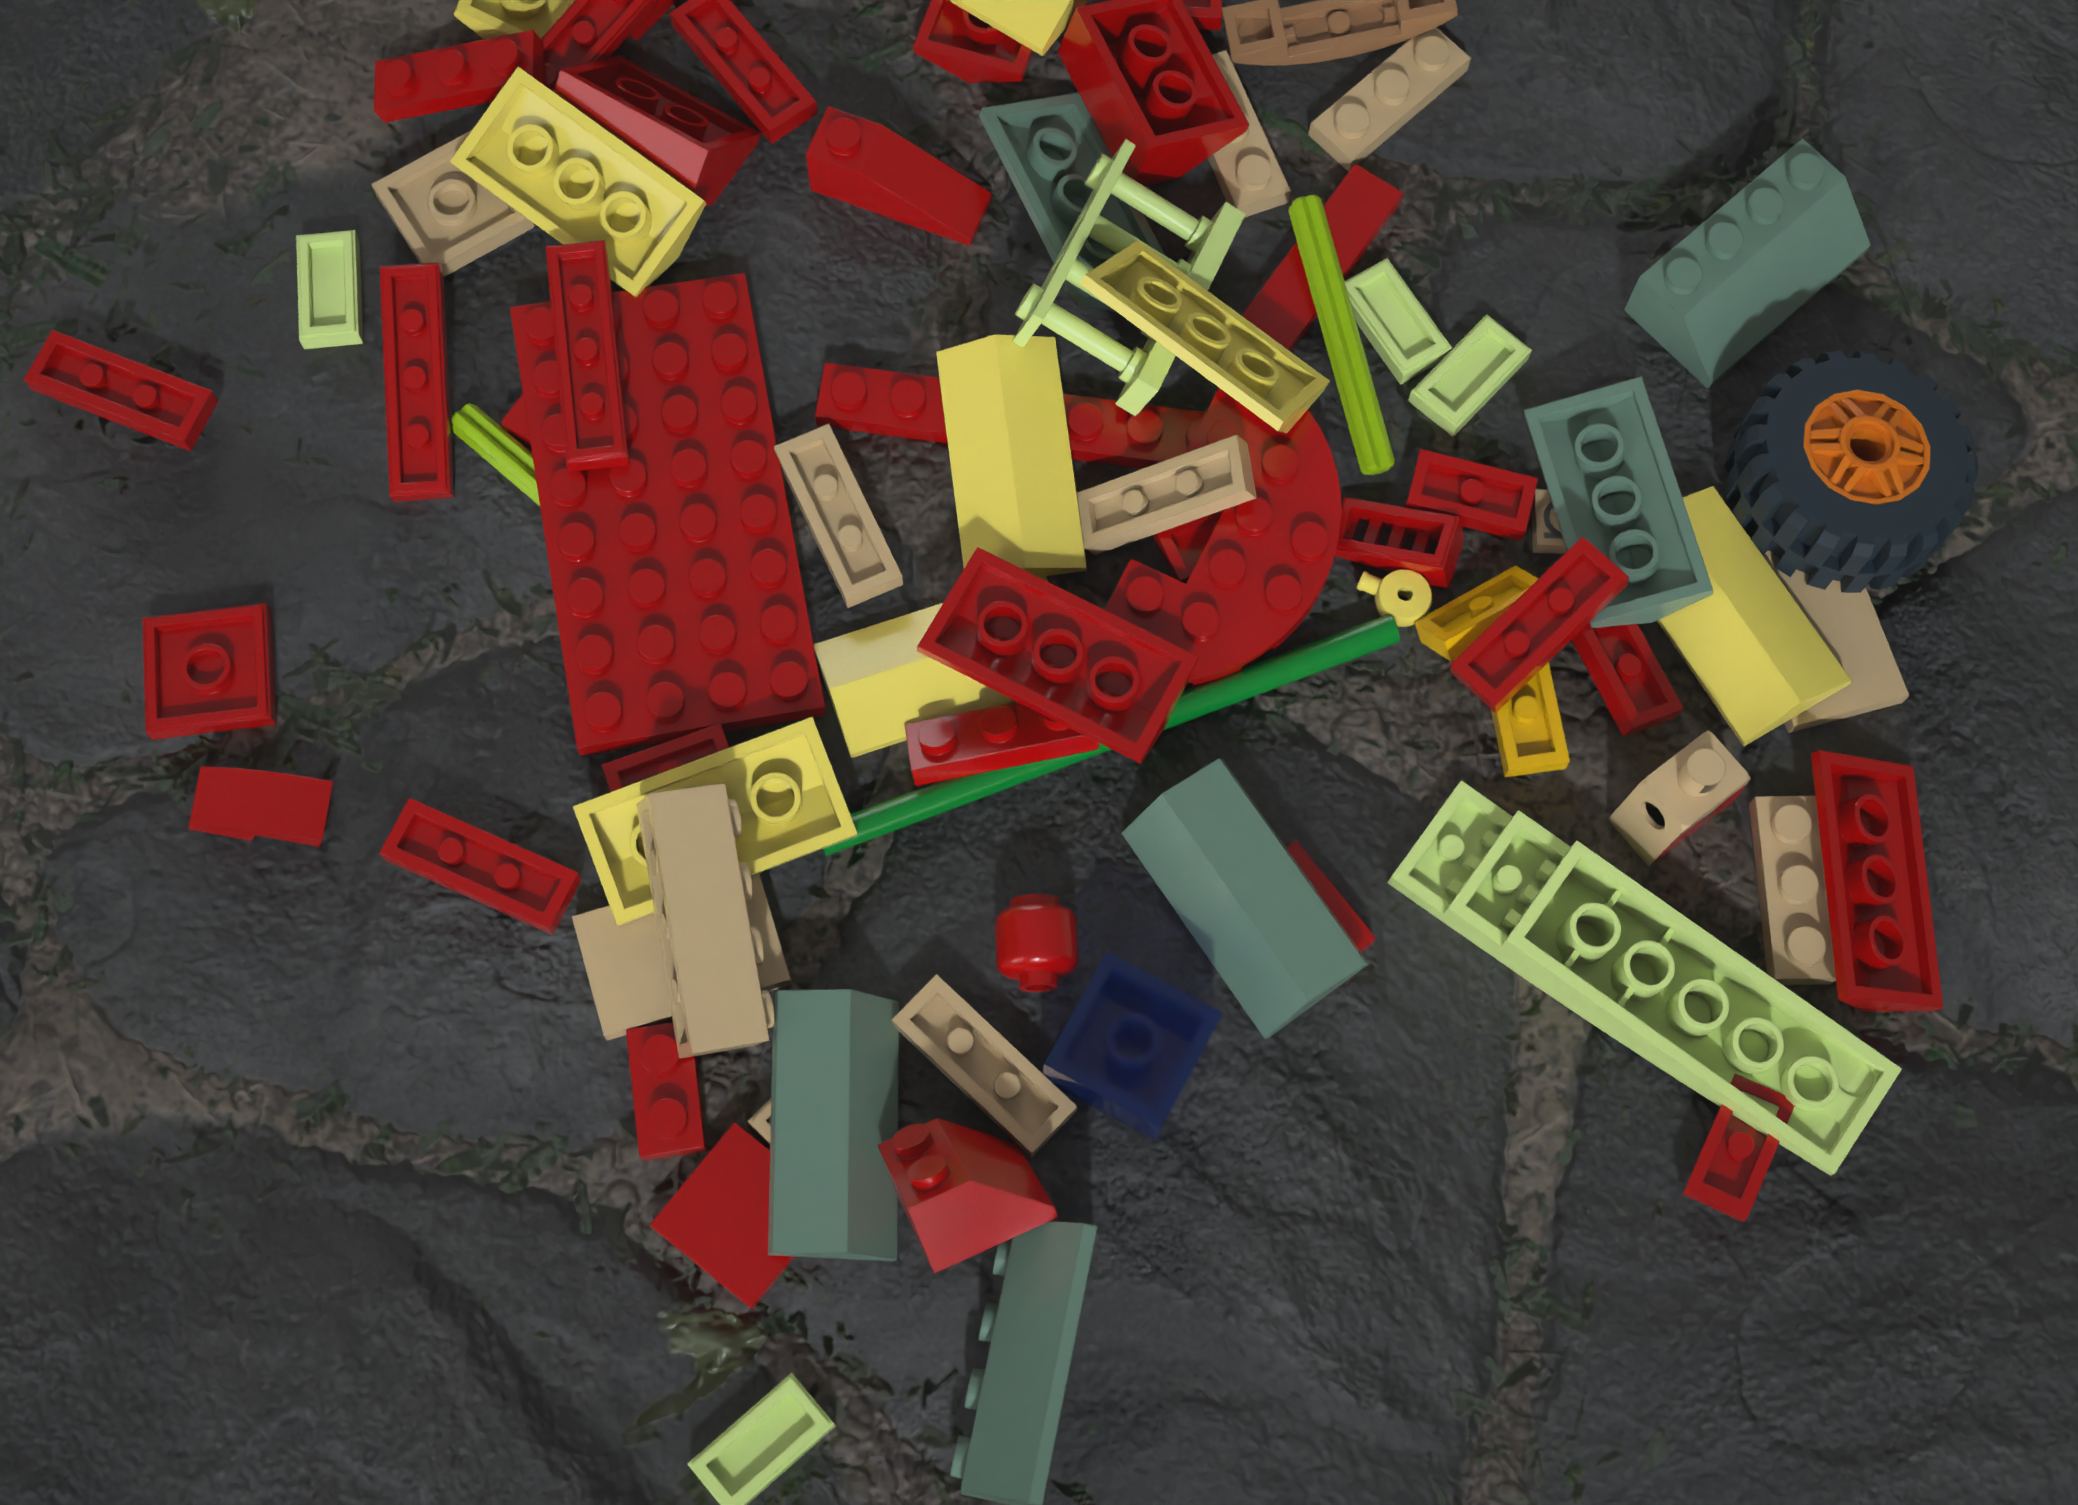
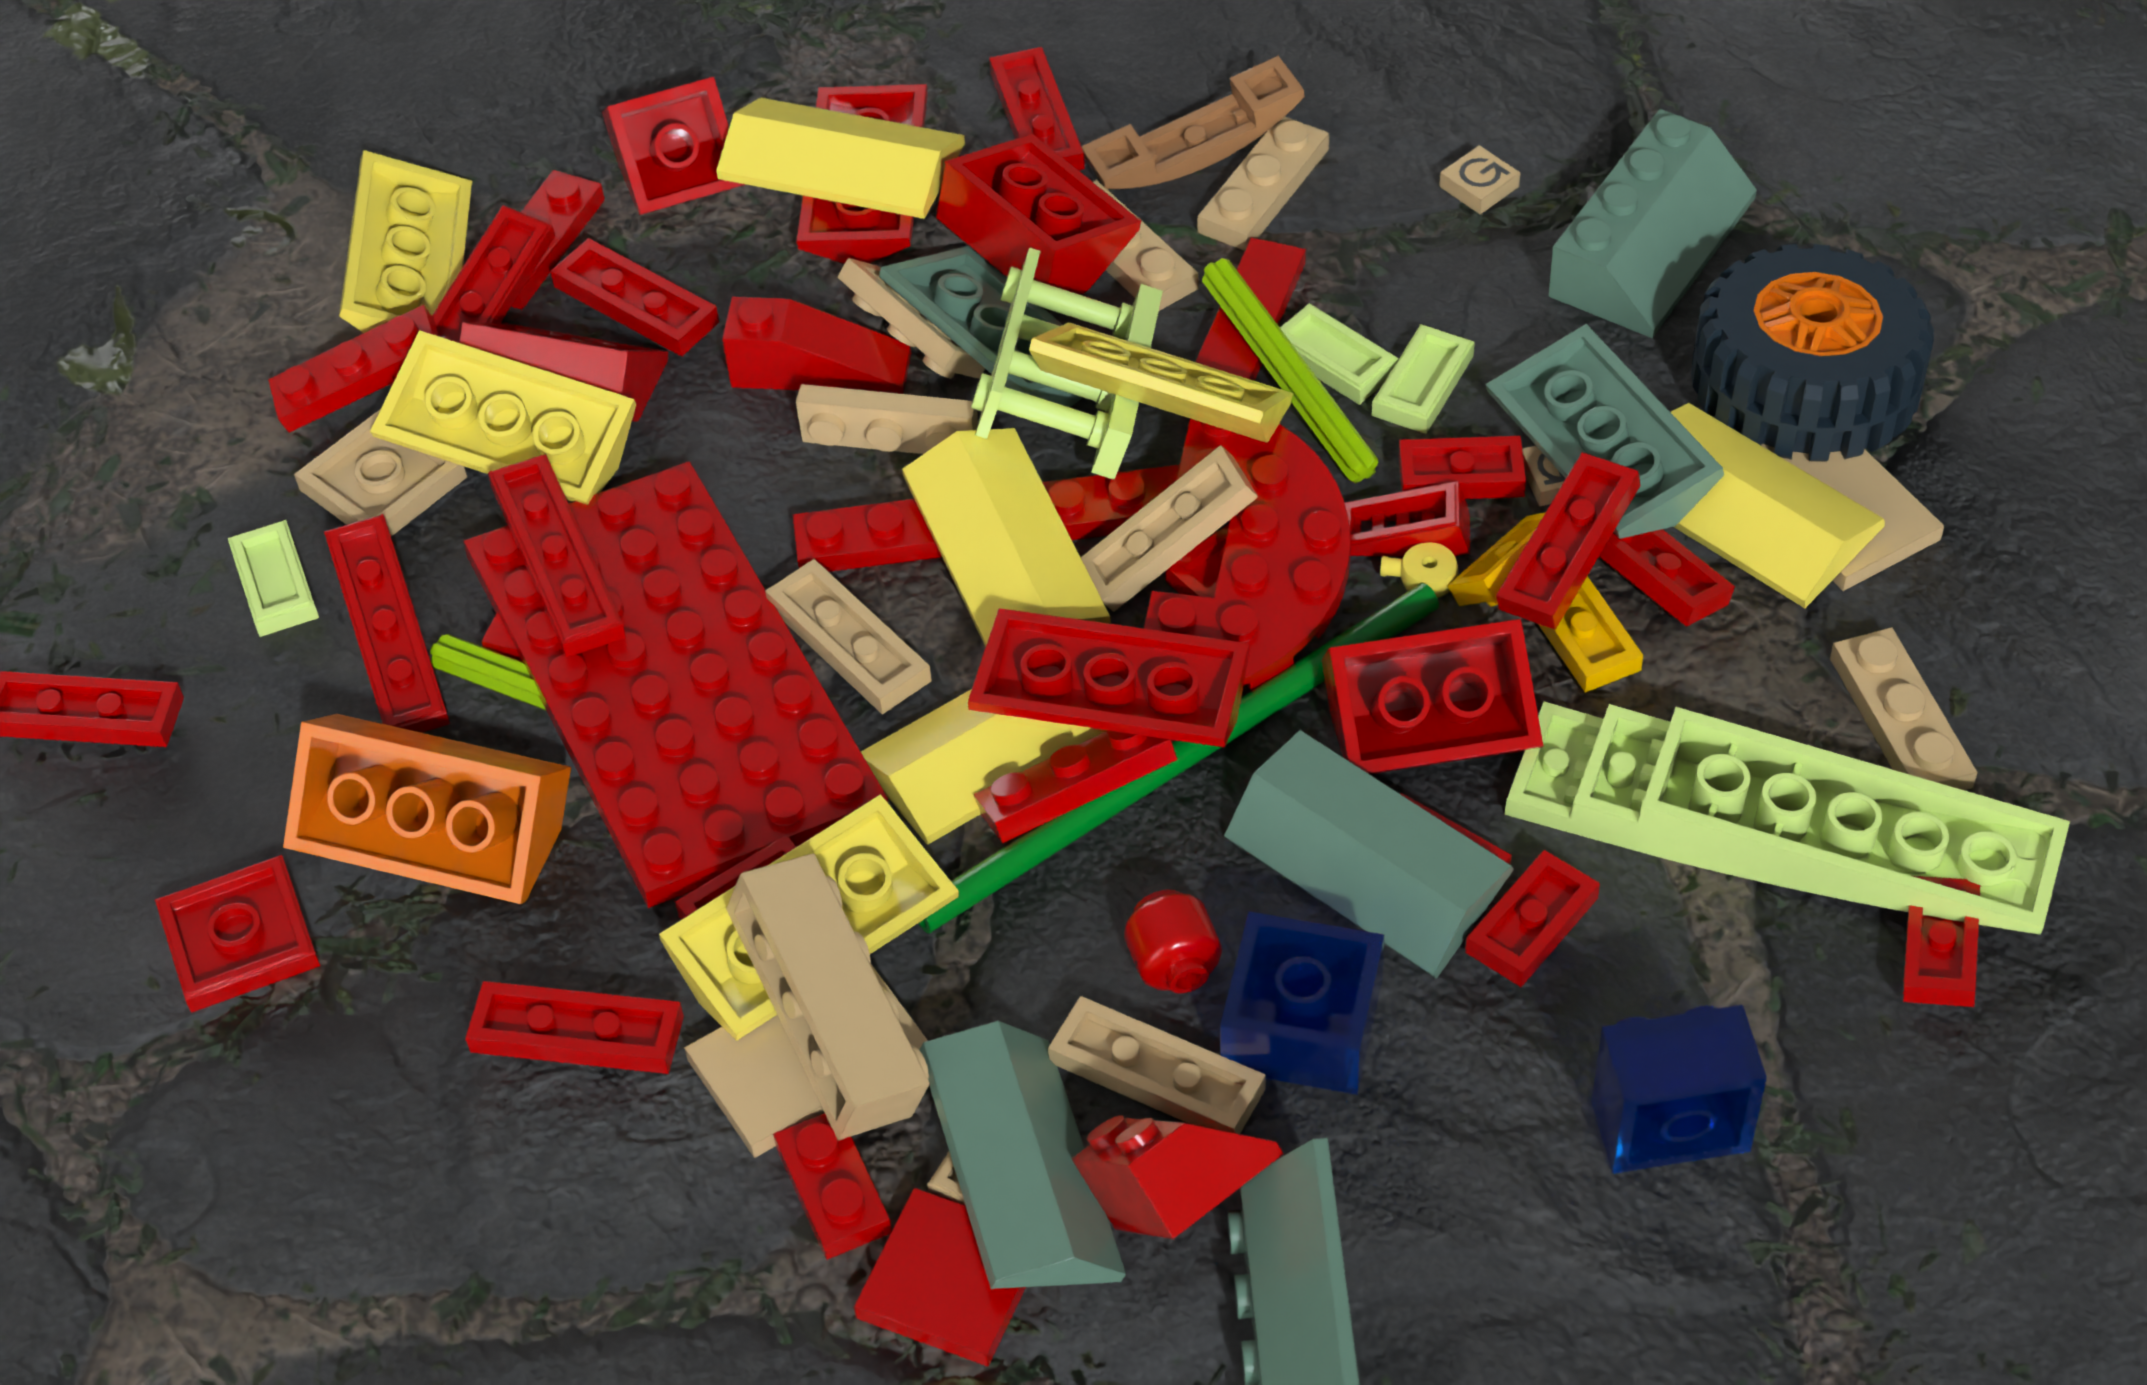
camera: 10 degrees left, 20 degrees down
red slope [188,766,333,847] -> none
tan torso [1608,731,1751,866] -> none
red slope [1811,750,1944,1012] -> none
none -> orange slope [283,714,571,904]
none -> tan plate [796,384,978,454]
none -> tan plate [837,258,985,379]
none -> red slope [1321,619,1543,774]
none -> tan tile [1439,145,1520,214]
none -> red plate [1465,850,1600,987]
none -> clear blue brick [1591,1005,1767,1174]

